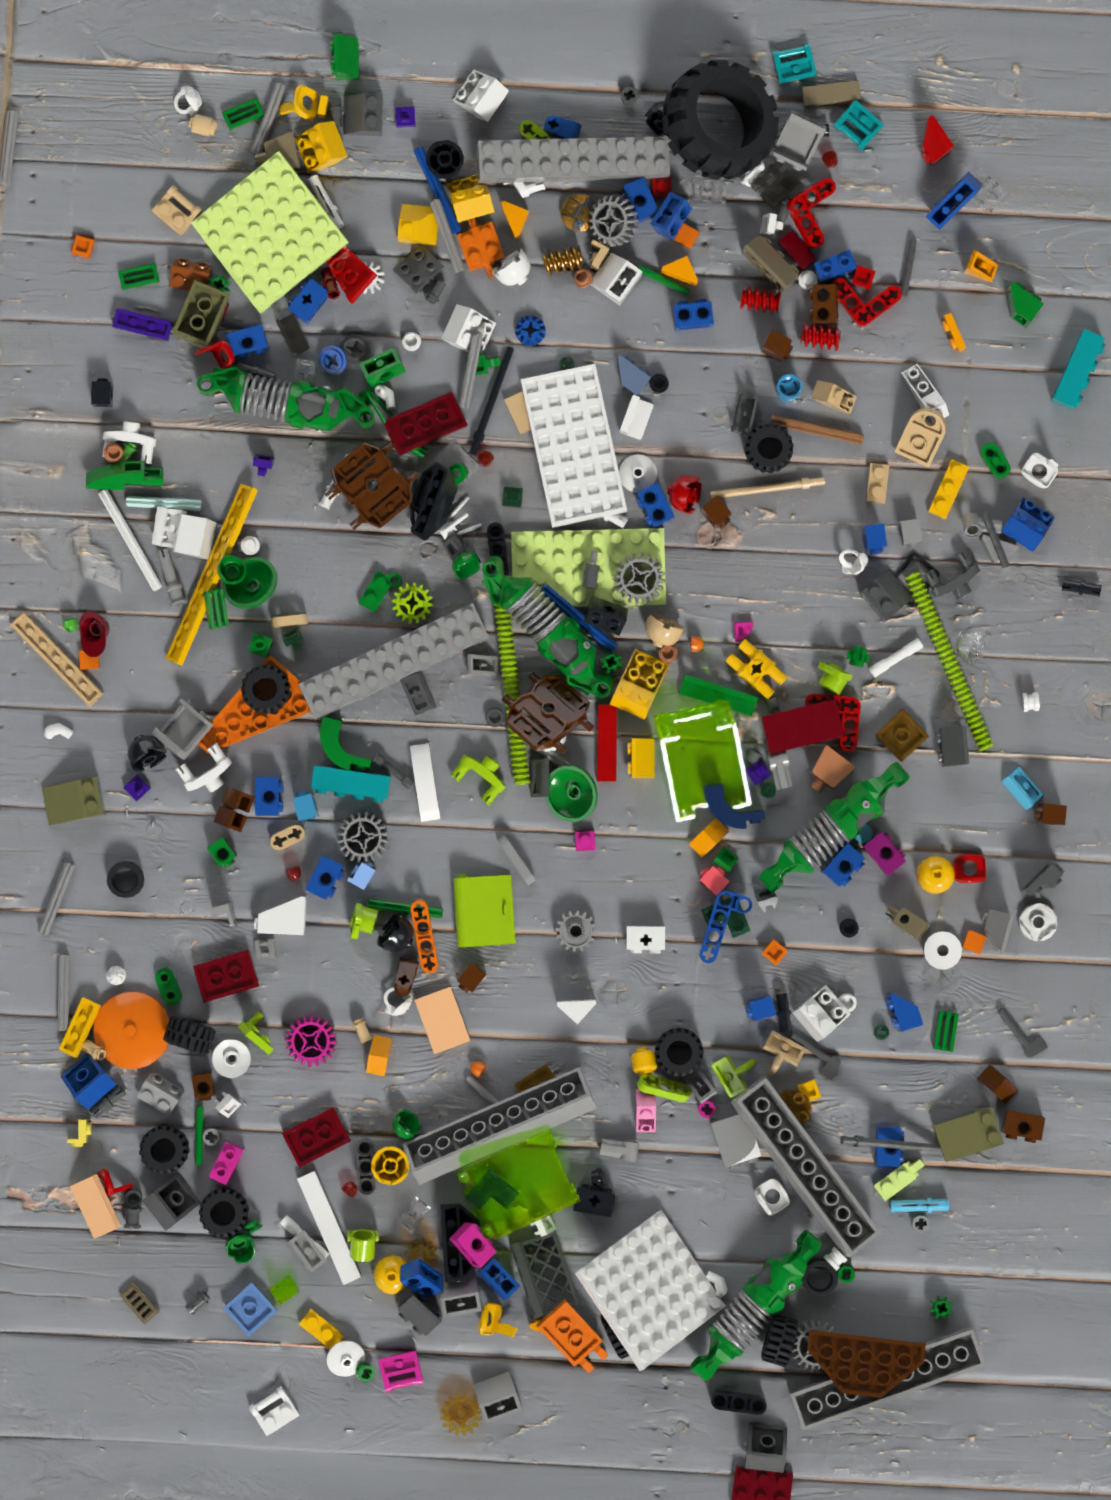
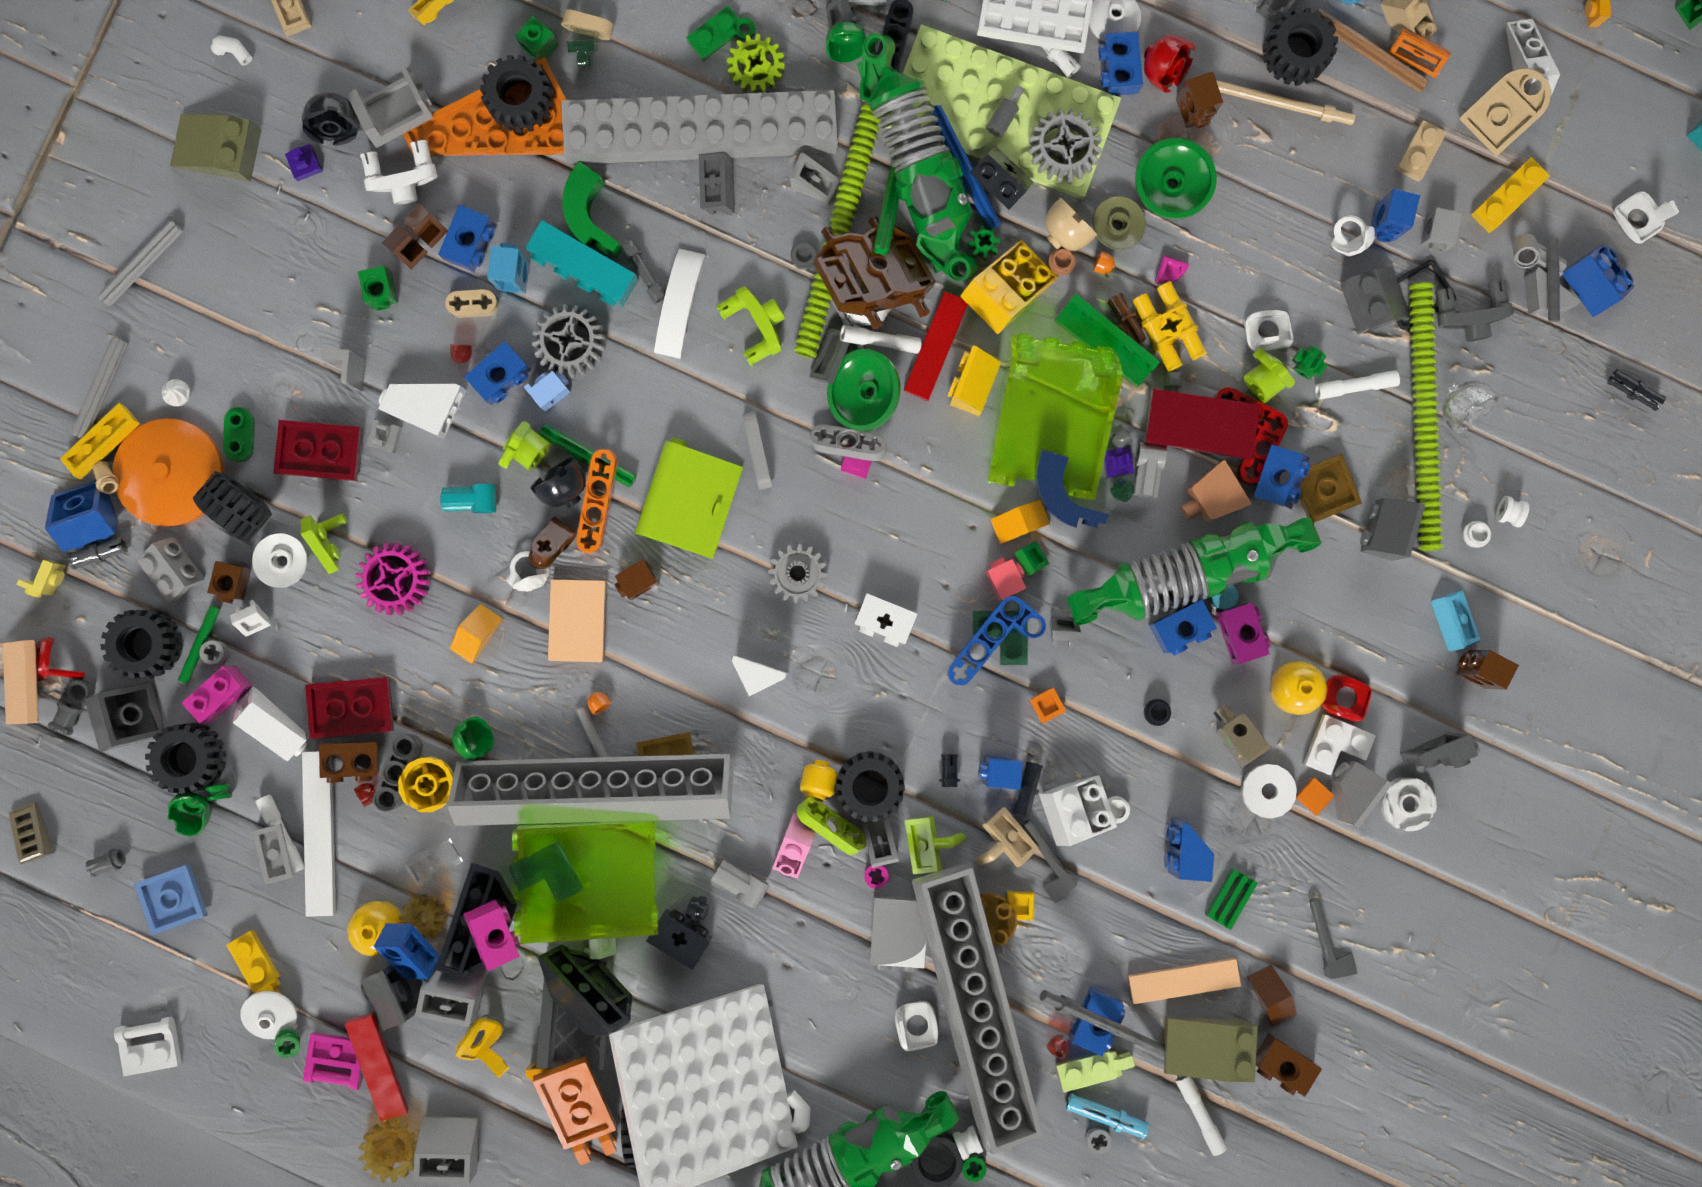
camera: 15 degrees right, 0 degrees up
black tyre [107,861,145,898] -> none
clear neon green panel [269,1275,300,1306] -> none
lime piece [347,1229,379,1262] -> none
tan pin [352,1017,372,1043] -> none
blue brick [476,1258,520,1300] -> none
clear green hinge [873,1025,889,1040] -> none
green plate [980,443,1011,479] -> none
none -> white slope [233,686,307,762]
none -> reddish brown brick [319,741,378,783]
none -> red tile [345,1012,409,1122]
none -> teal piece [440,484,496,513]
none -> black wedge [538,944,632,1036]
none -> light grey beam [810,424,887,461]
none -> white piece [840,325,921,354]
none -> green axle [873,167,899,256]
none -> black pin [939,754,960,787]
none -> clear red hinge [1046,1034,1071,1059]
none -> olive dish [1093,196,1146,250]
none -> reddish brown axle [1107,293,1146,344]
none -> light nougat tile [1127,958,1241,1004]
none -> green dish [1135,138,1217,220]
none -> white piece [1175,1076,1227,1156]
none -> white piece [1244,310,1293,351]
none -> blue brick [1254,445,1310,509]
none -> white plate [1303,714,1376,775]
none -> orange tile [1388,28,1451,78]
none -> white plate [1462,521,1491,548]

